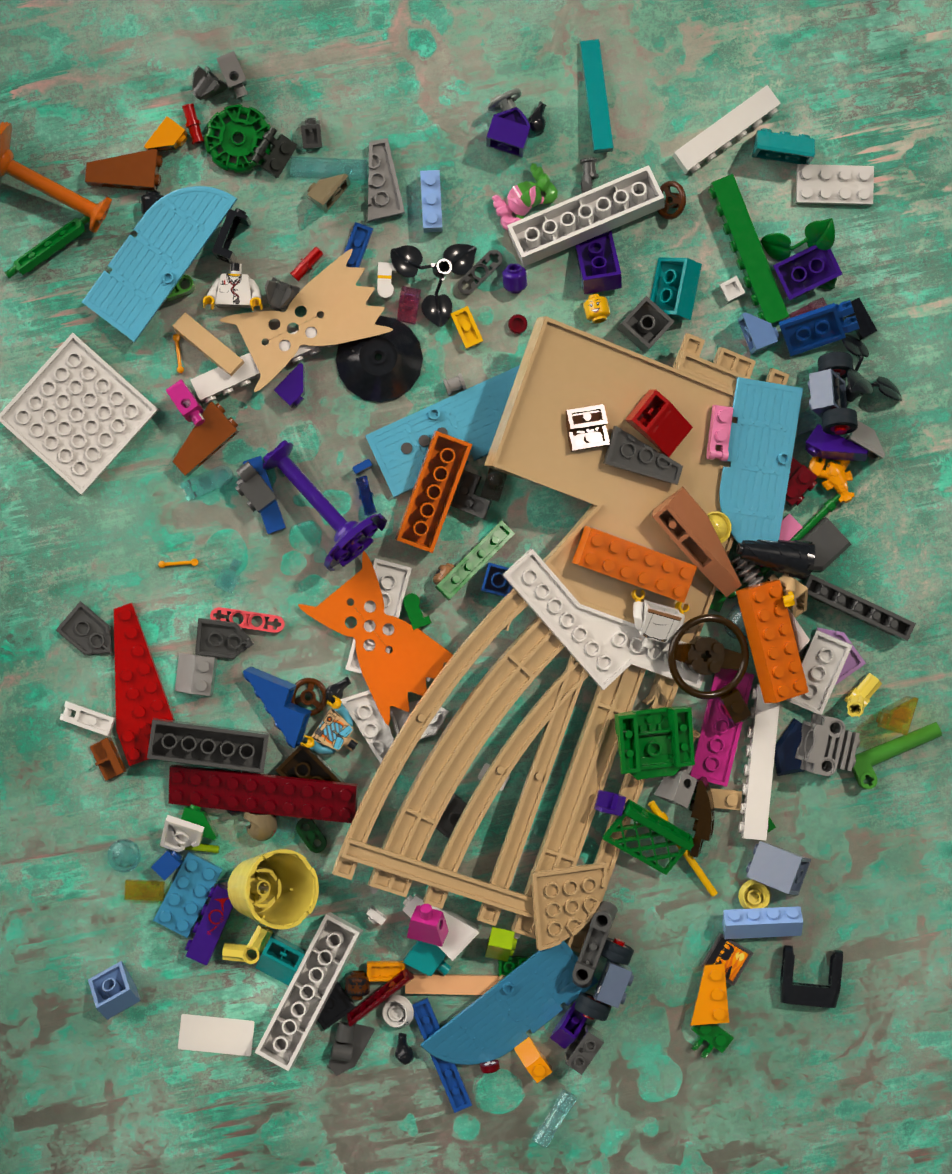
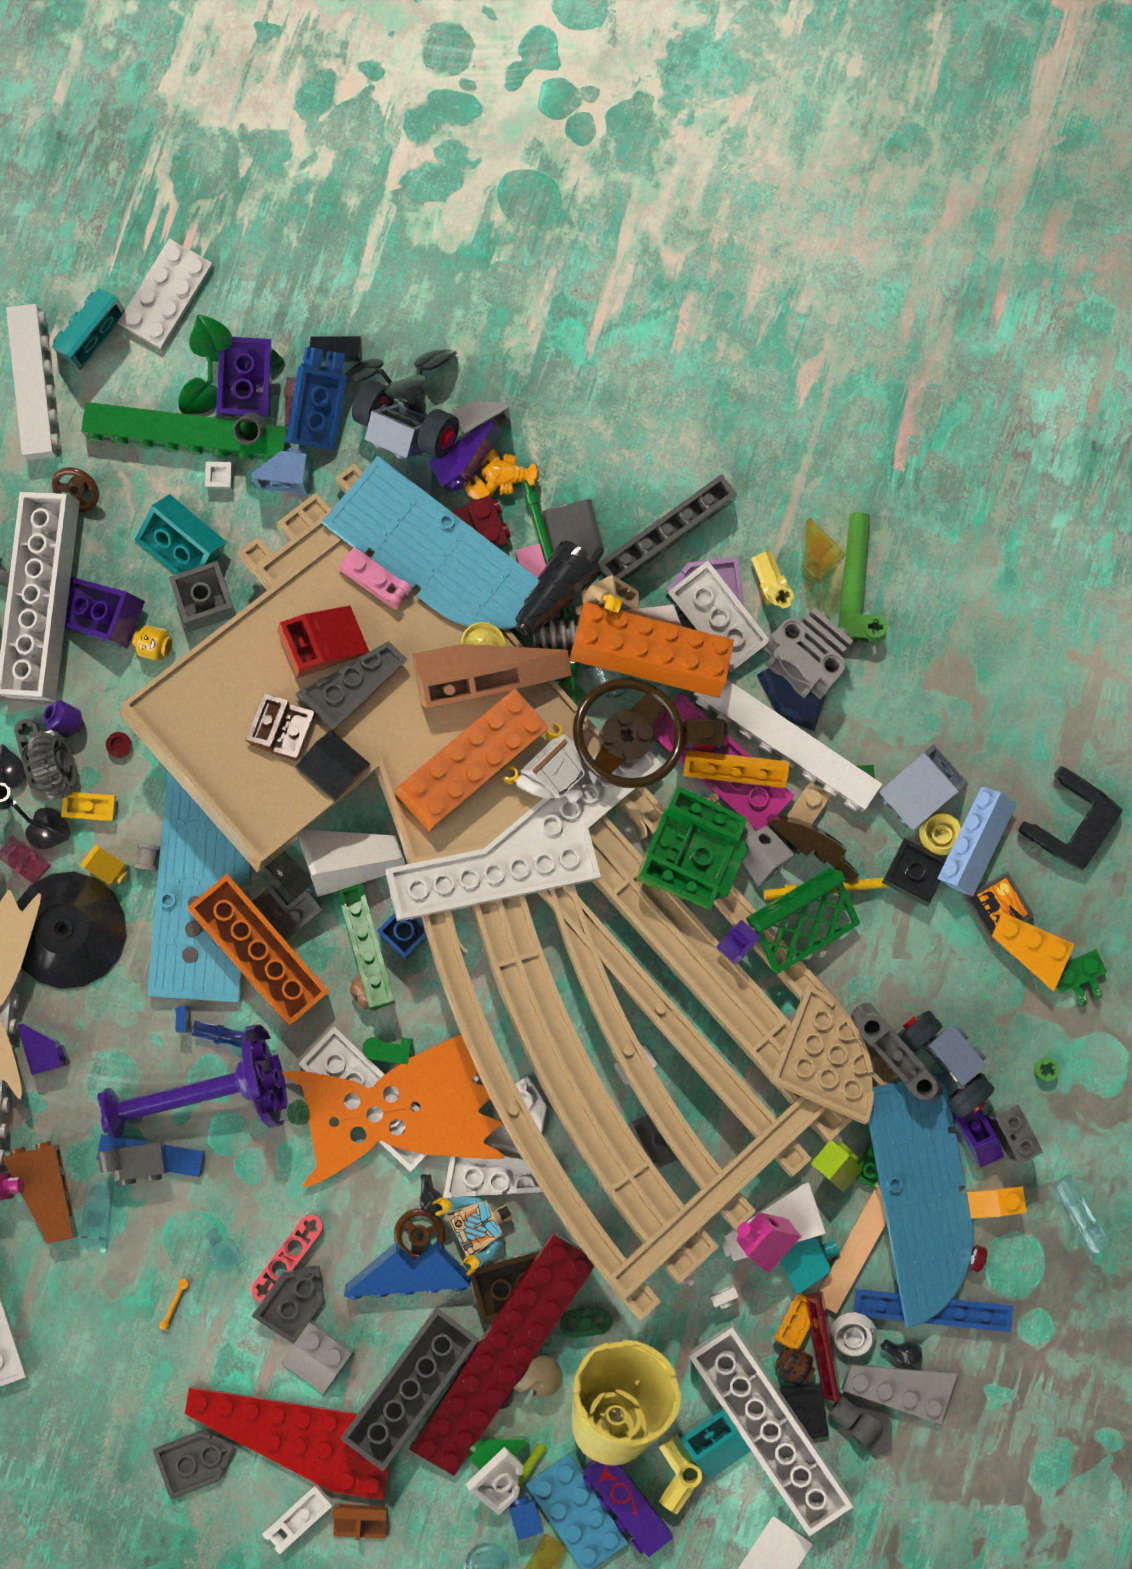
camera: 60 degrees left, 5 degrees down
none -> dark grey gear [27,730,78,800]
none -> yellow slope [80,844,129,887]
none -> dark grey piece [233,412,265,445]
none -> clear green plate [287,1099,309,1126]
none -> black slope [296,730,370,801]
none -> white slope [299,829,406,897]
none -> light orange plate [683,750,789,788]
none -> light grey wing [841,1364,958,1424]
none -> black tile [882,838,946,907]
none -> bright green bush [1034,1058,1059,1081]

